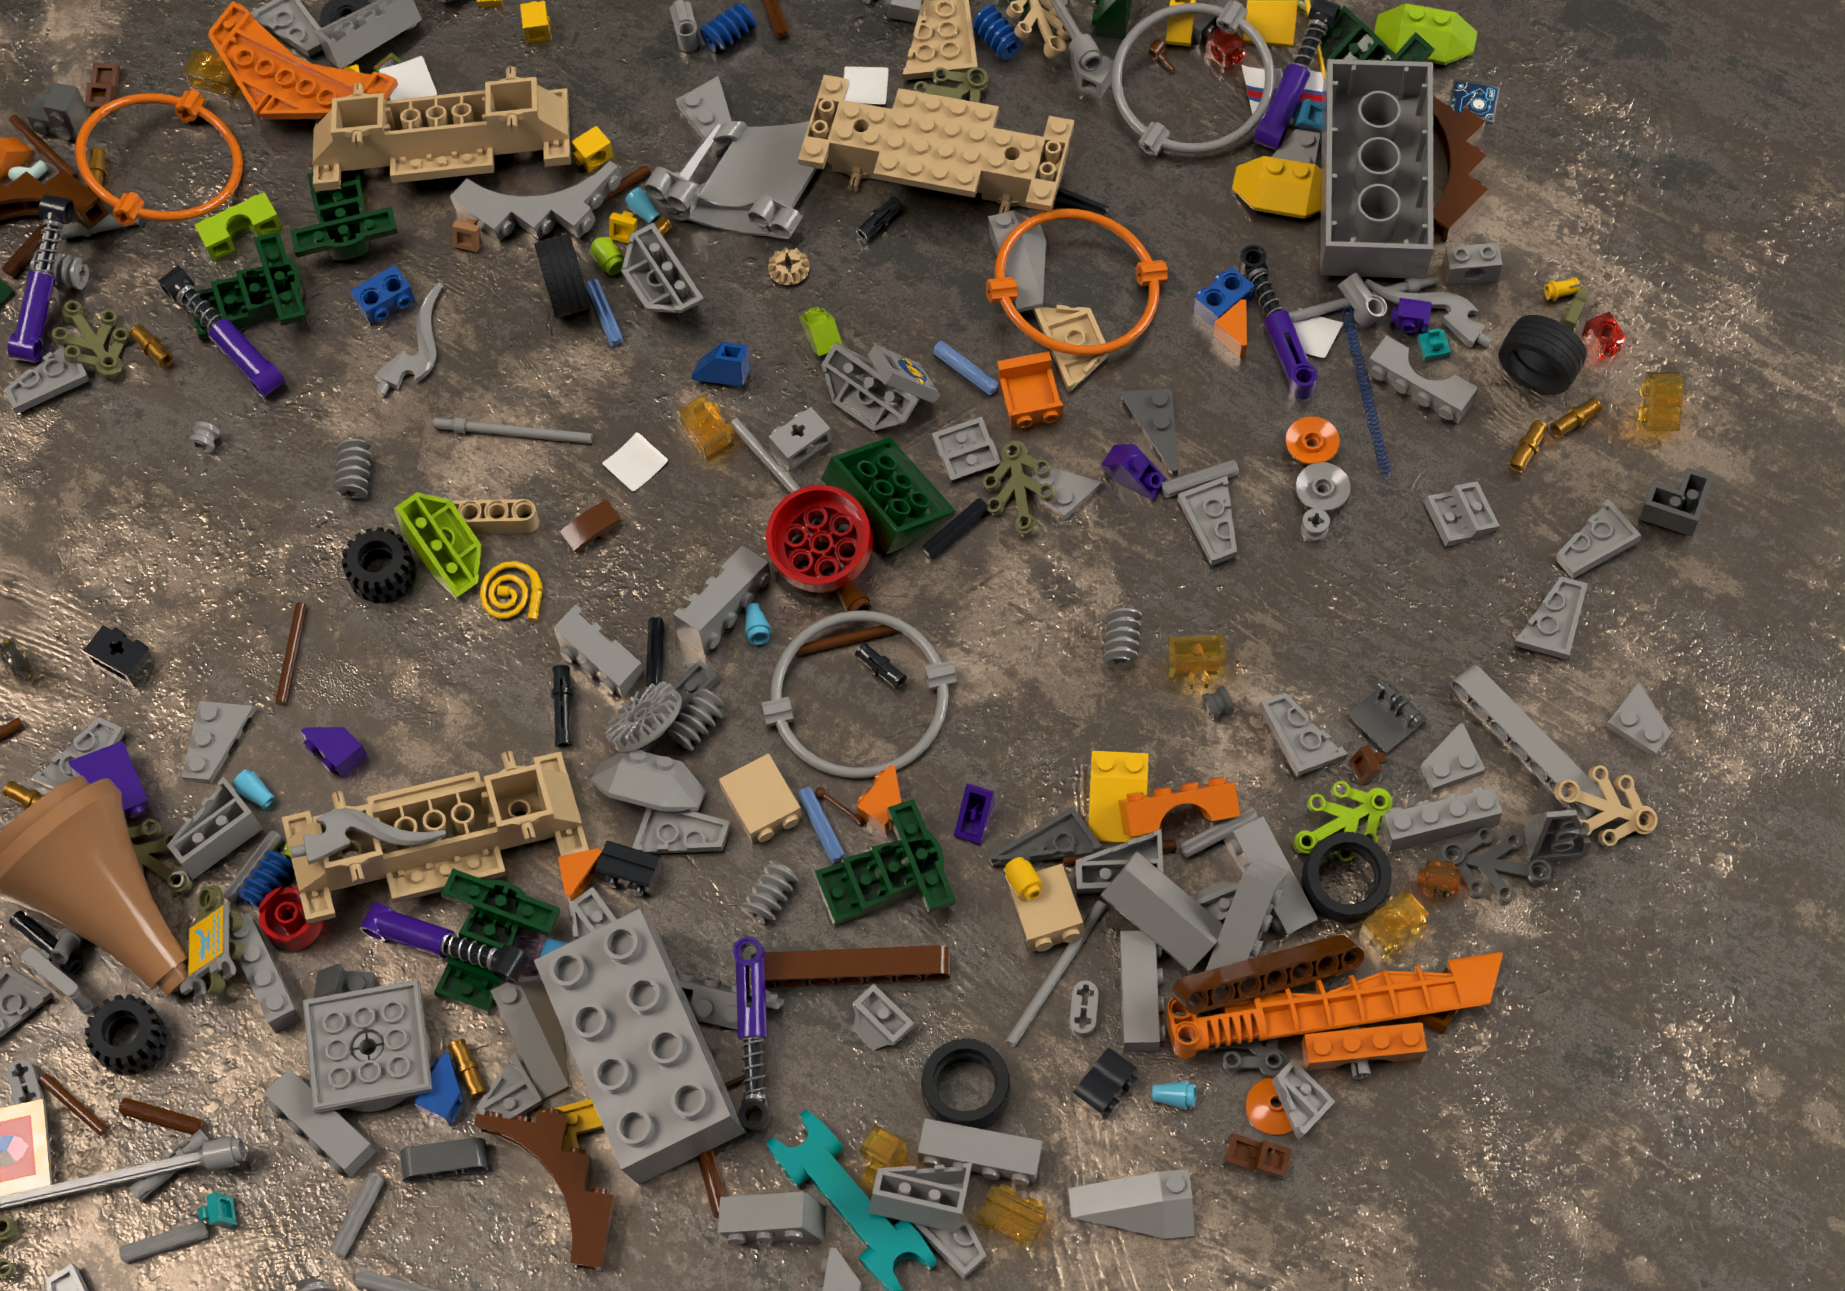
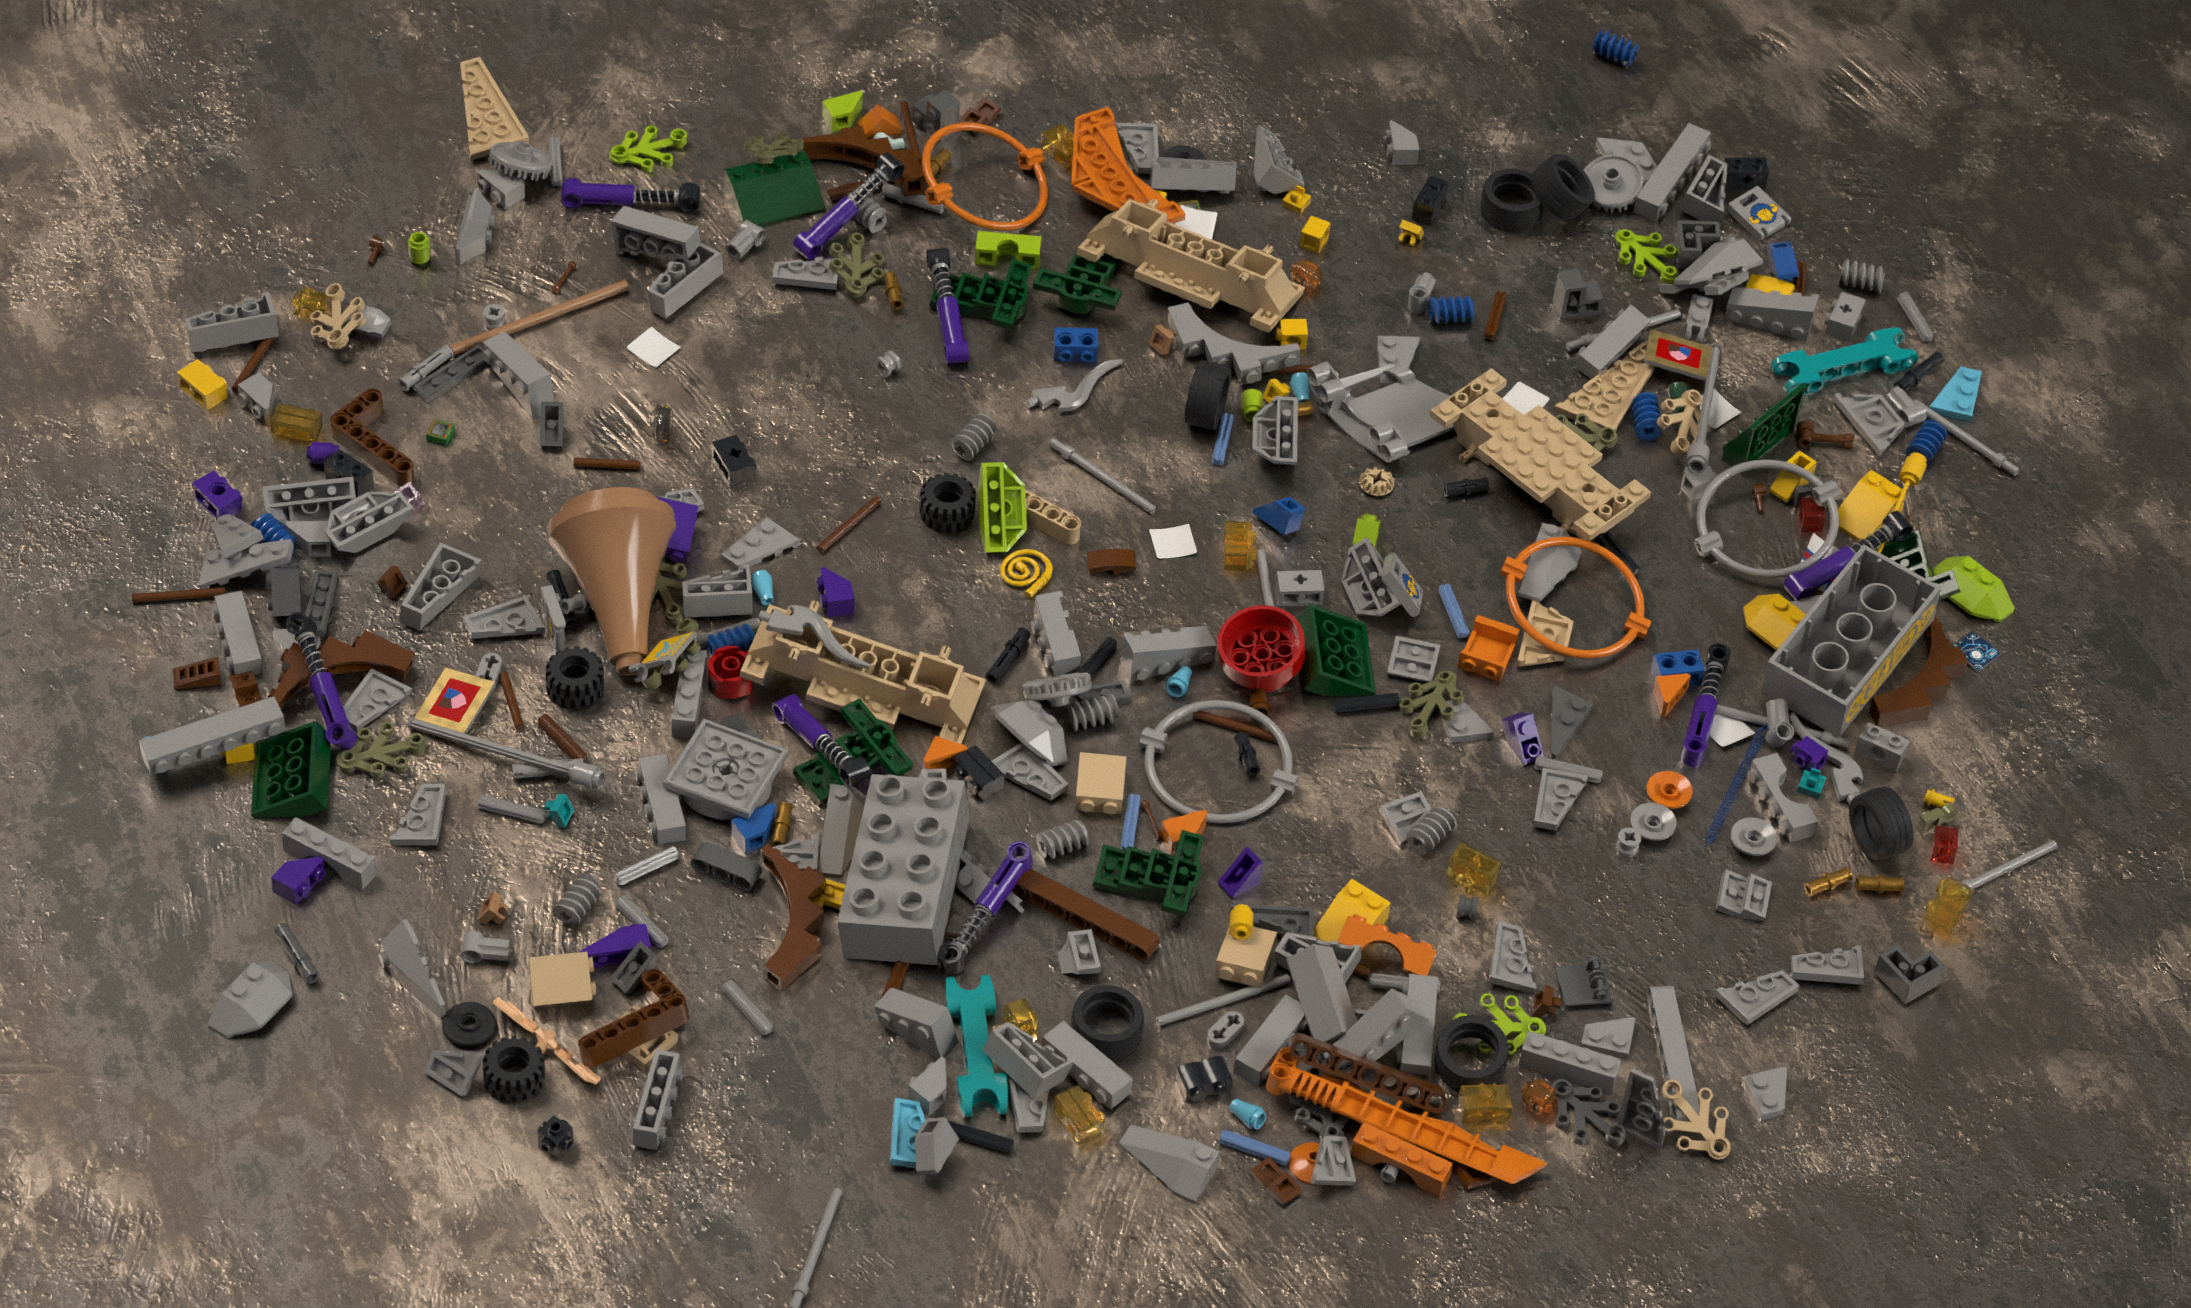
camera: 25 degrees right, 15 degrees down
none -> medium blue axle [1219,1130,1290,1166]
none -> clear orange head [1290,259,1323,291]
none -> light grey wing [1379,791,1431,847]
none -> light grey dish [1731,817,1777,856]
none -> light grey bar [1943,840,2057,901]

